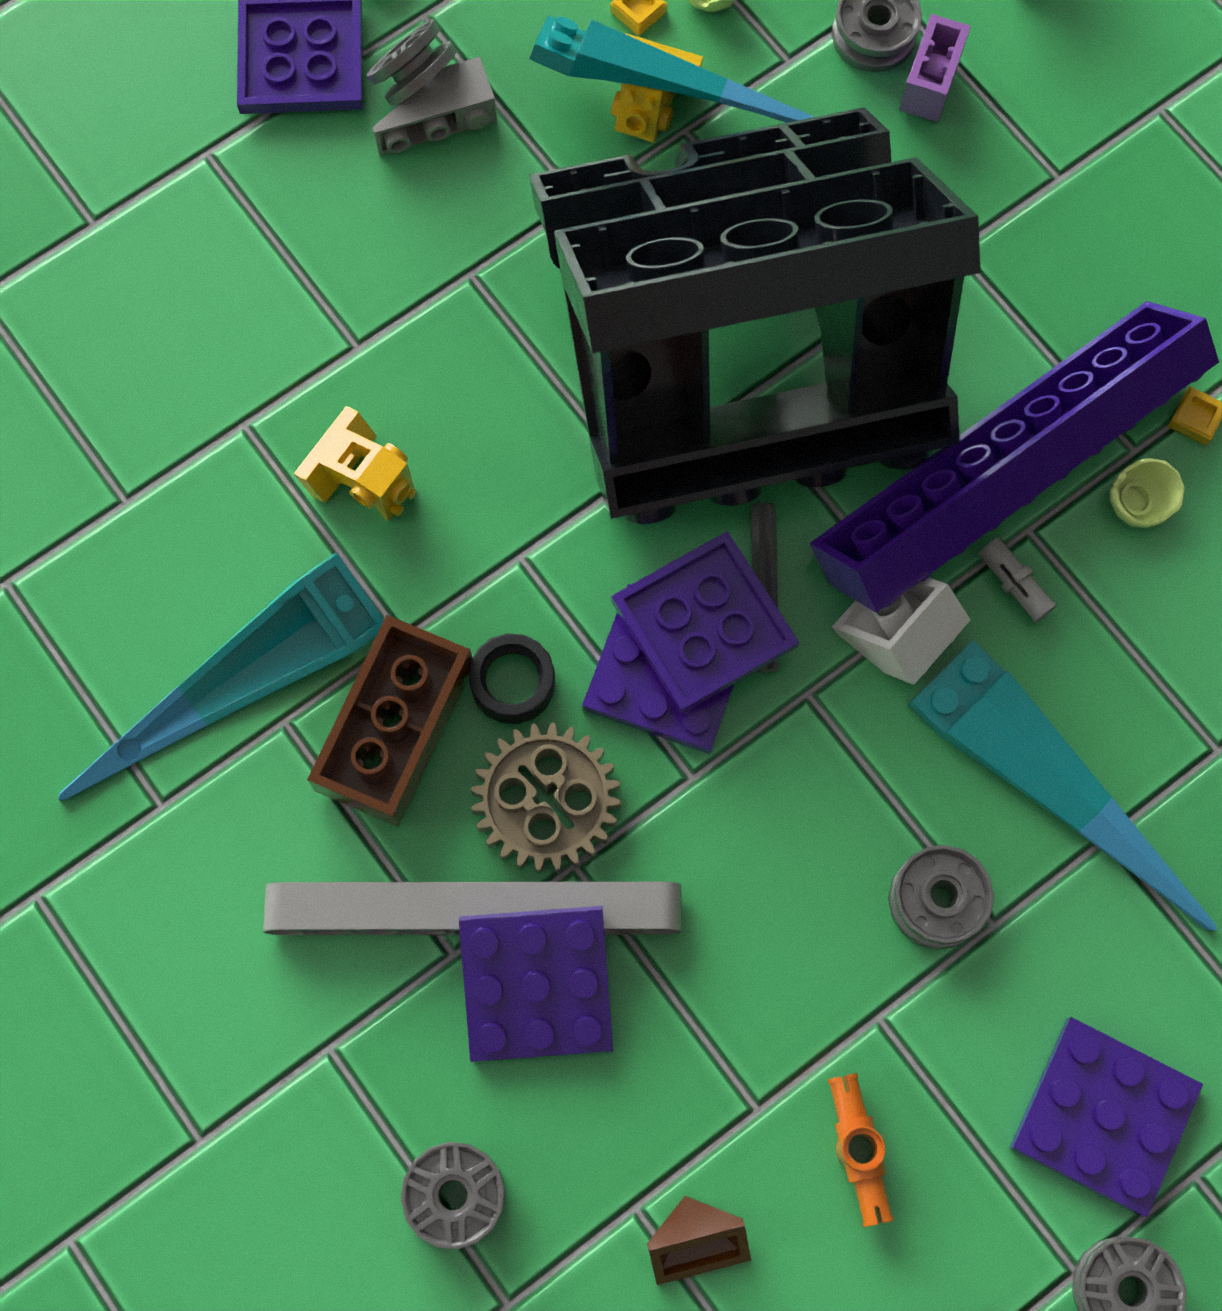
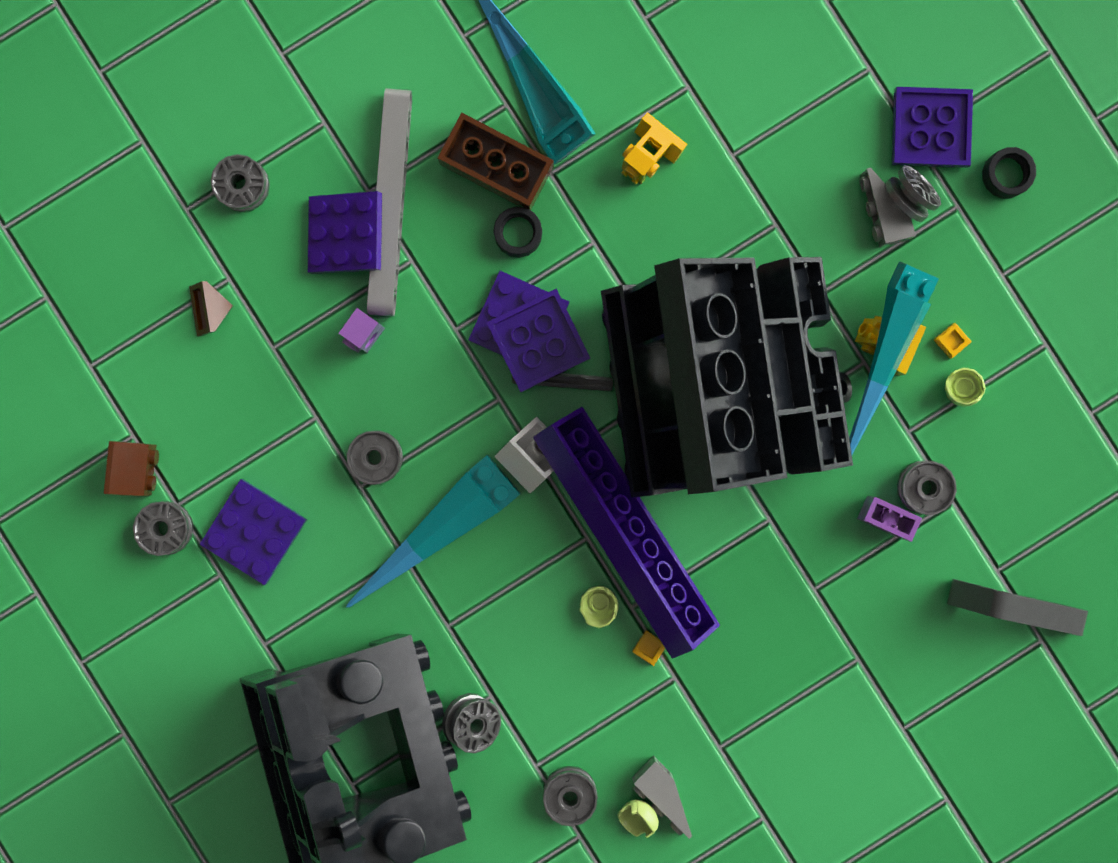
camera: 90 degrees right, 15 degrees up
dark tan gear [471,723,621,874] -> none
orange pin [827,1073,894,1227] -> none
light grey pin [978,537,1057,623] -> none
none -> medium lavender brick [339,308,385,353]

